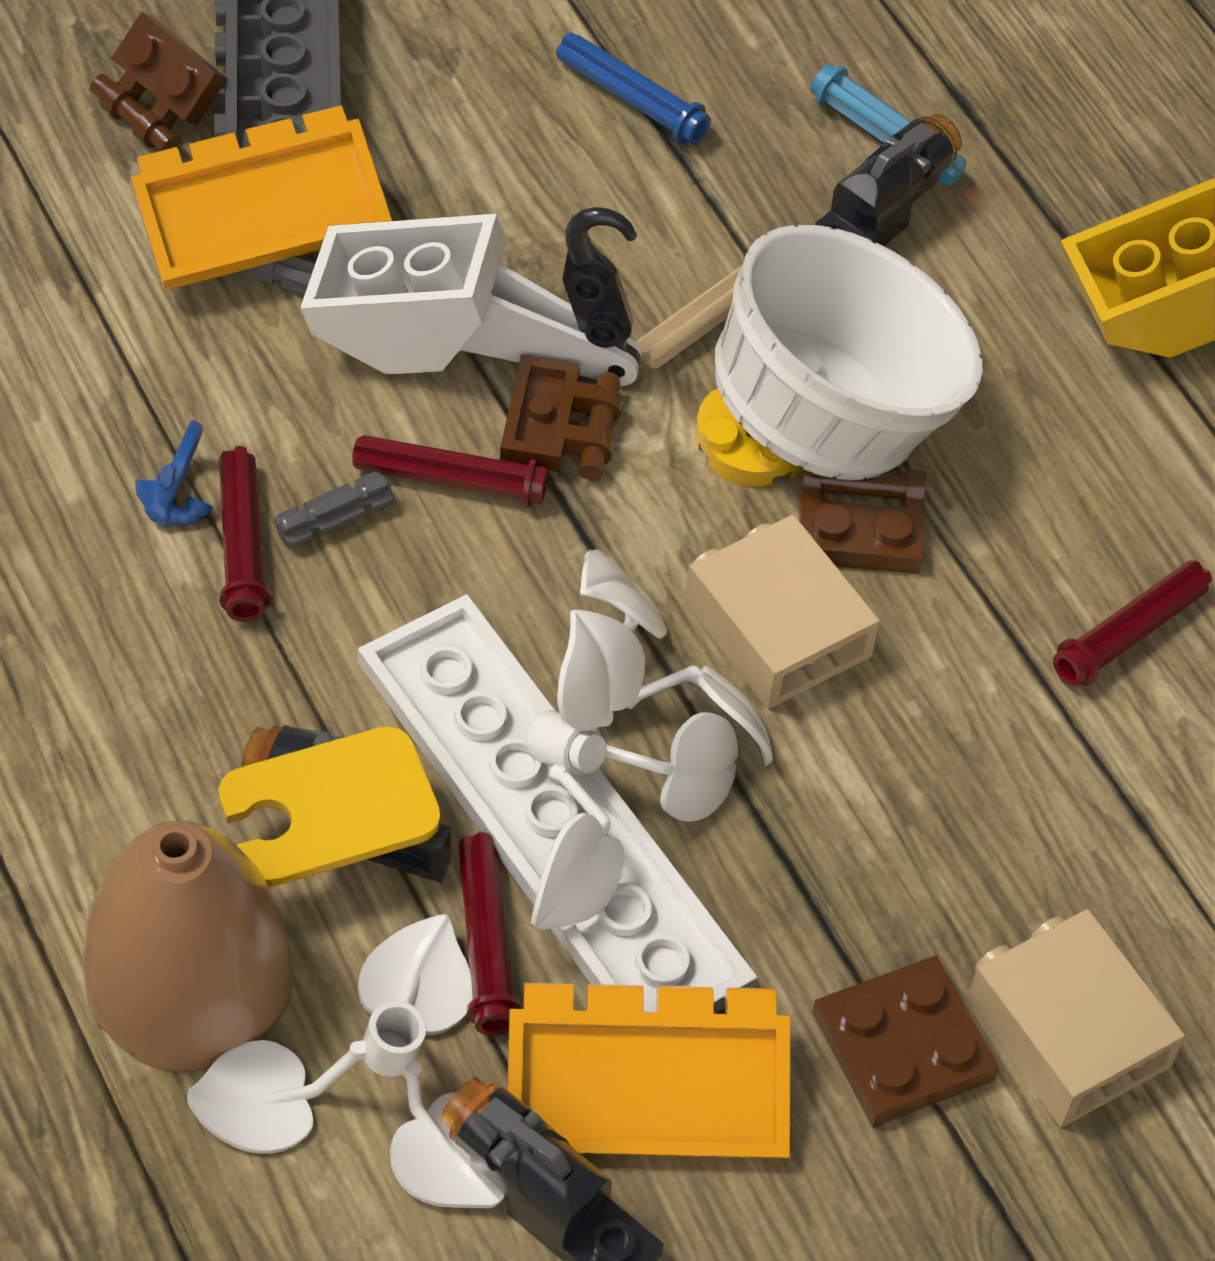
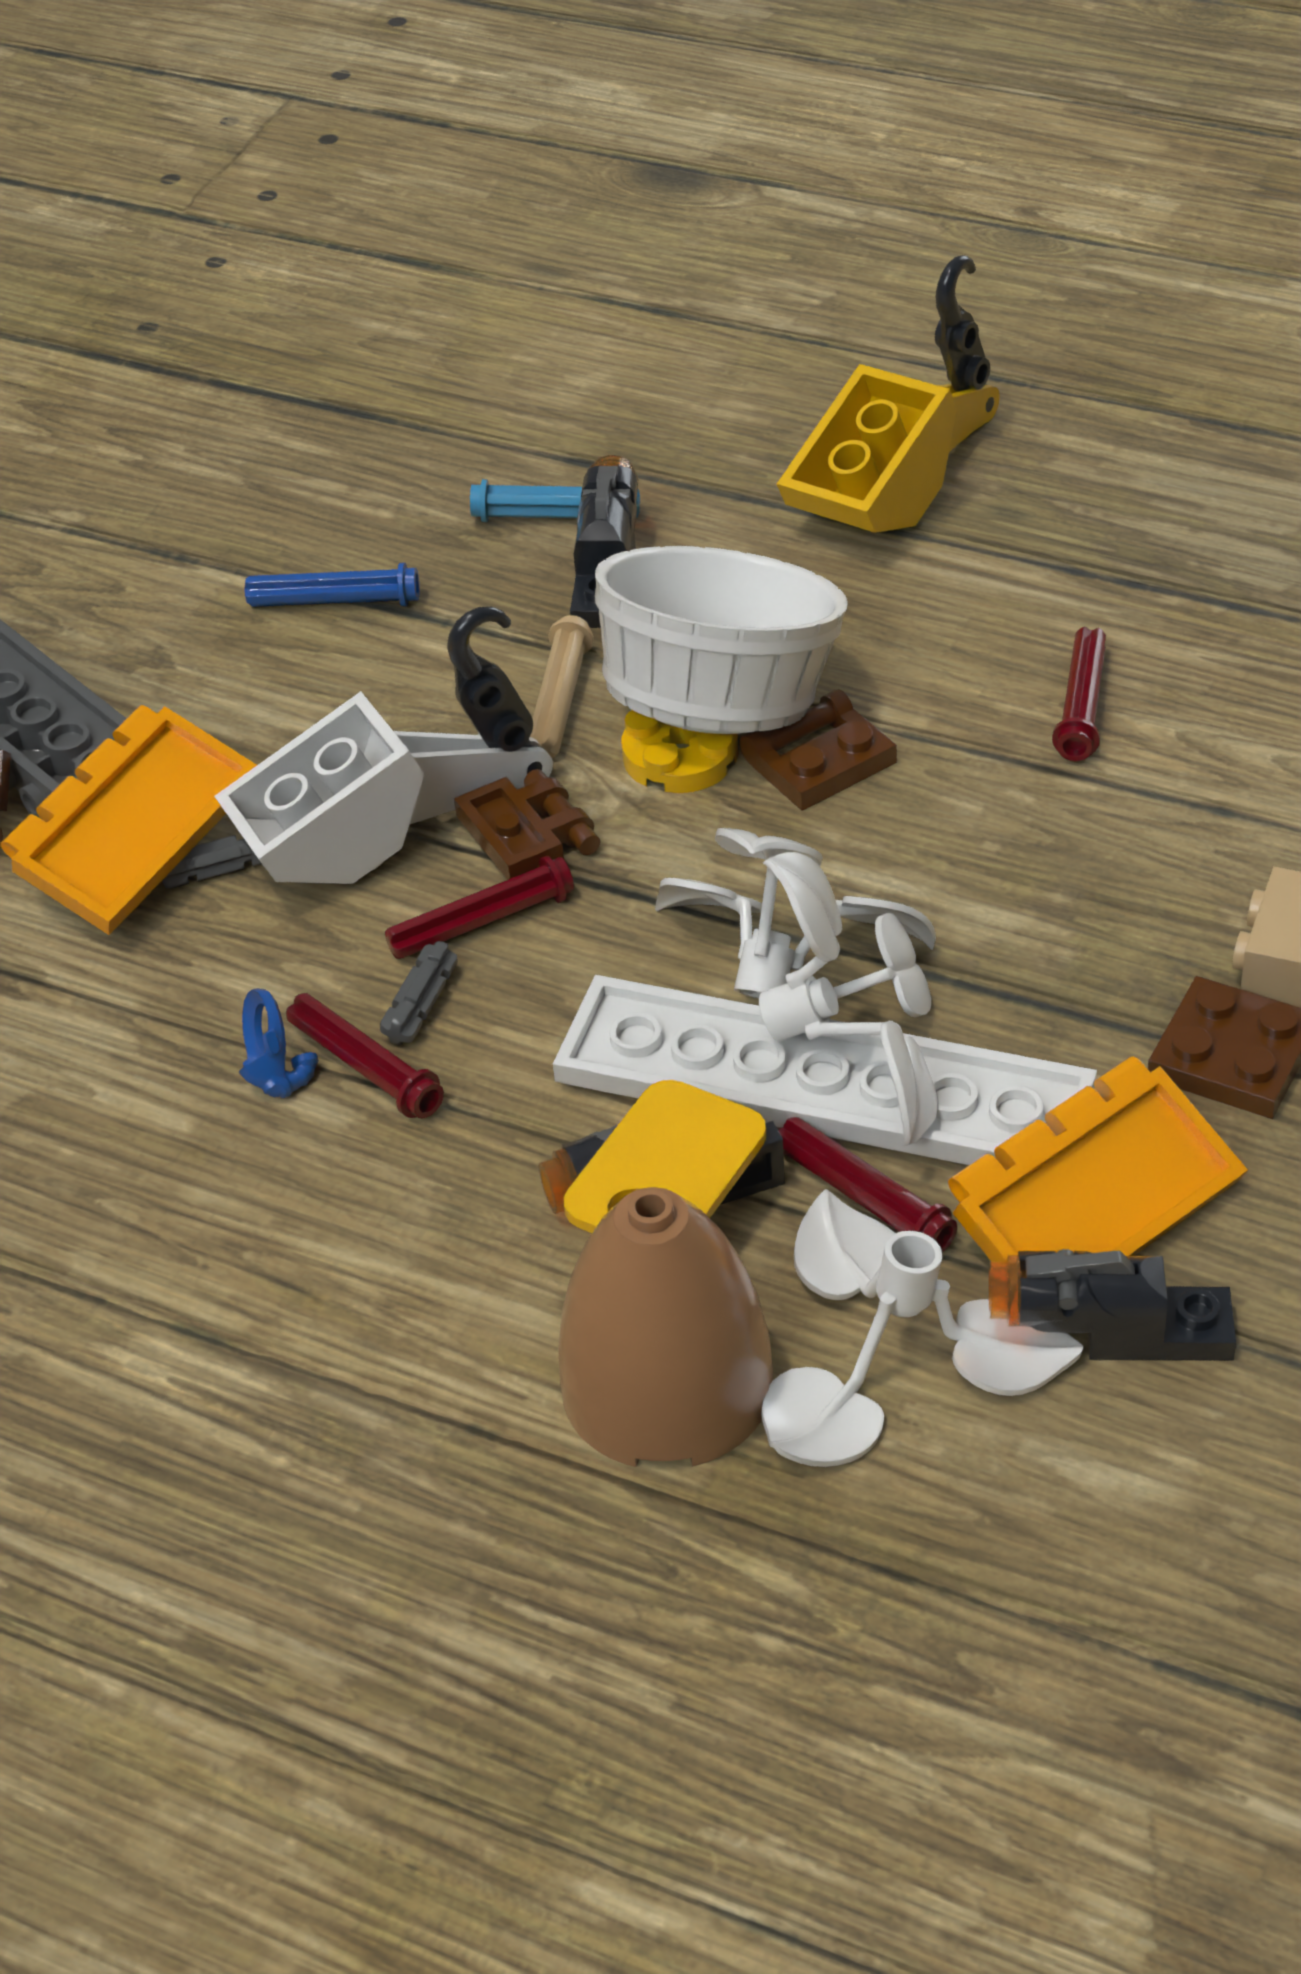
camera: 30 degrees left, 10 degrees down
tan brick [684,514,880,710] -> none

